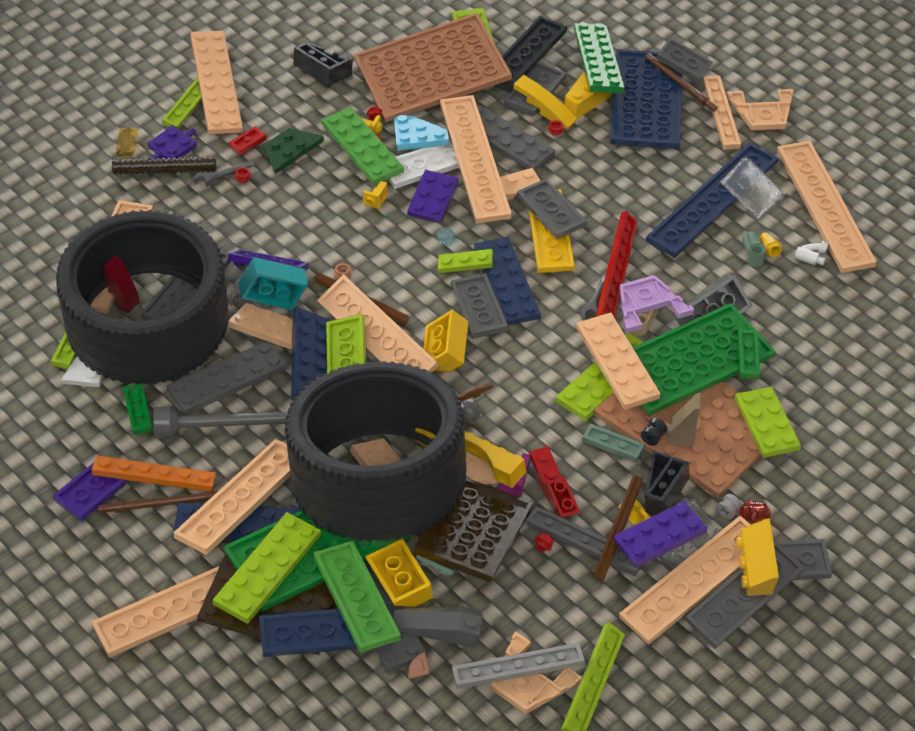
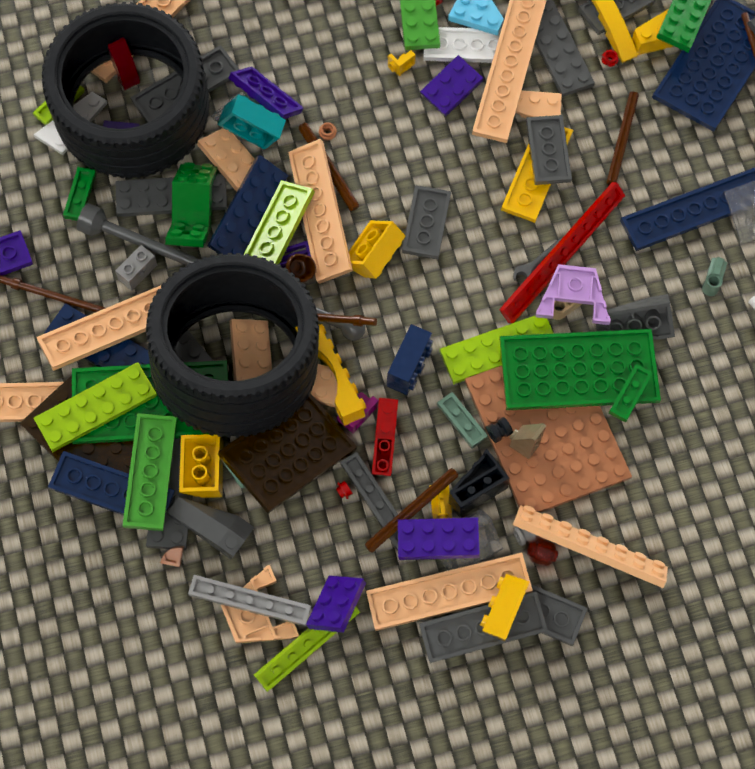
camera: 25 degrees right, 20 degrees up
orange plate [92,455,216,492] -> none
clear light blue plate [437,228,455,245] -> none
lime plate [438,249,494,274] -> none
dark blue plate [474,237,541,326] -> none
light nougat plate [576,313,661,410] -> none
lime plate [735,386,801,458] -> none
yellow cone [759,233,782,257] -> none
none -> light grey brick [115,245,157,291]
none -> green bracket [165,162,217,248]
none -> dark purple plate [306,576,366,633]
none -> dark blue brick [387,324,434,396]
none -> light nougat plate [513,505,668,588]
none -> reddish brown axle [607,91,639,185]

